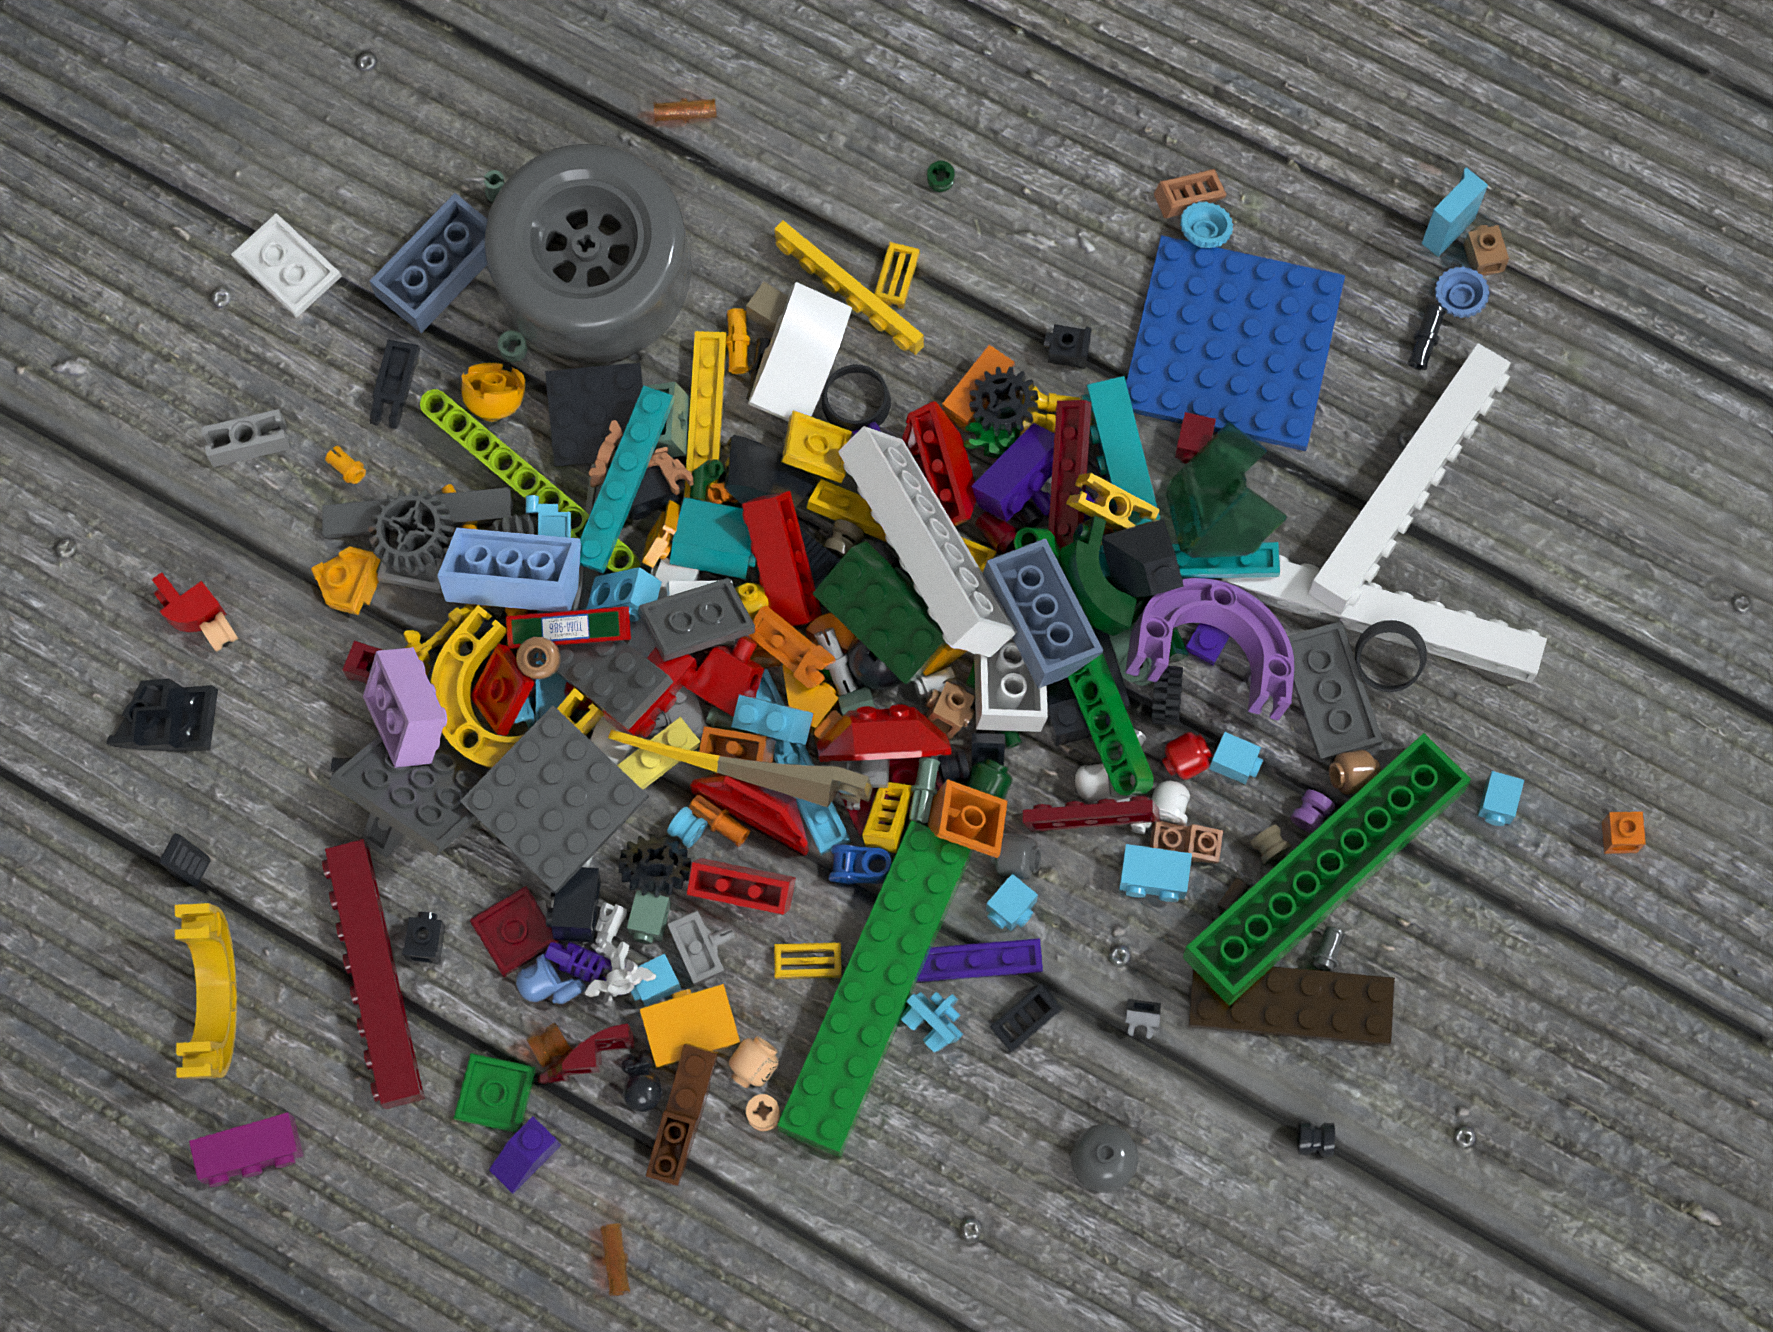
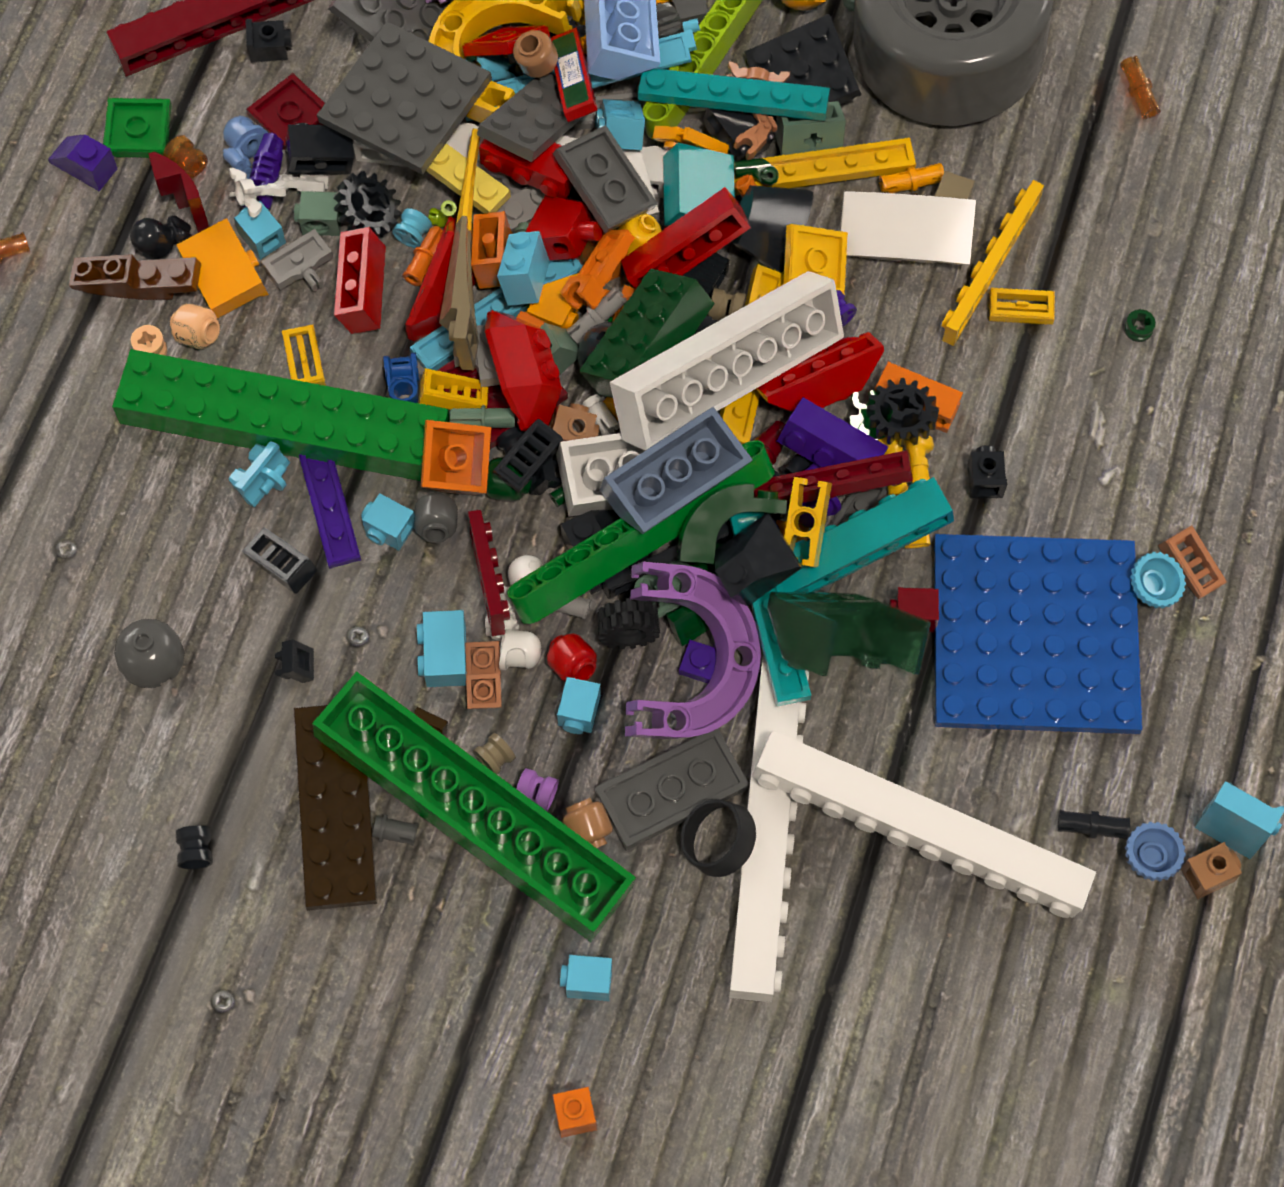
camera: 75 degrees right, 5 degrees down
black tyre [822,364,891,432] -> none
none -> lime arm [428,200,457,228]
none -> black slope [493,419,563,493]

